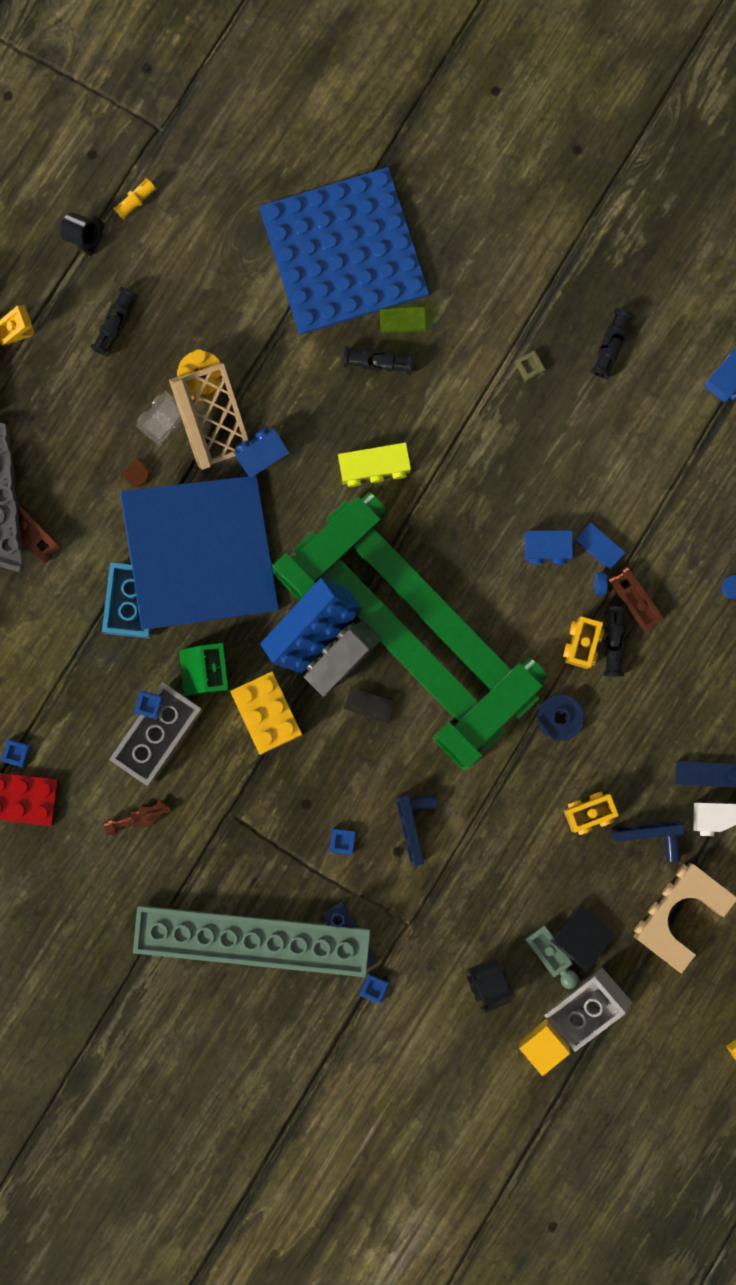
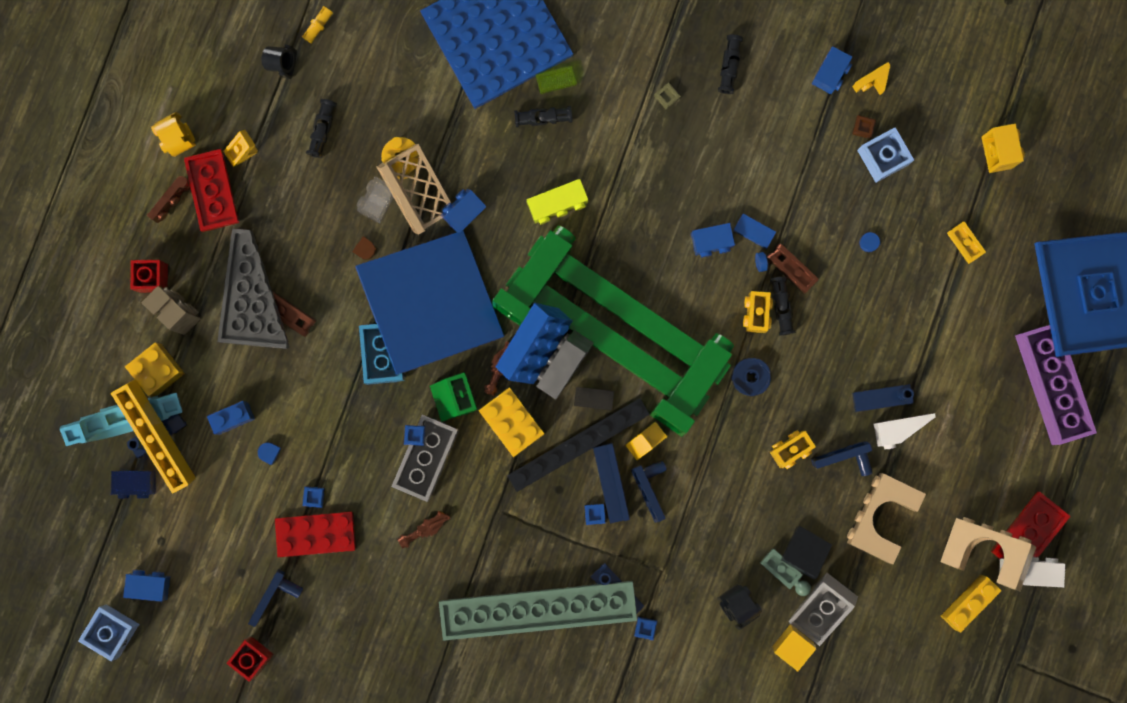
camera: 10 degrees left, 0 degrees up
none -> copper piece [484,341,510,396]
none -> black plate [507,398,650,492]
none -> dark blue fence [593,444,630,524]
none -> yellow slope [625,422,667,460]

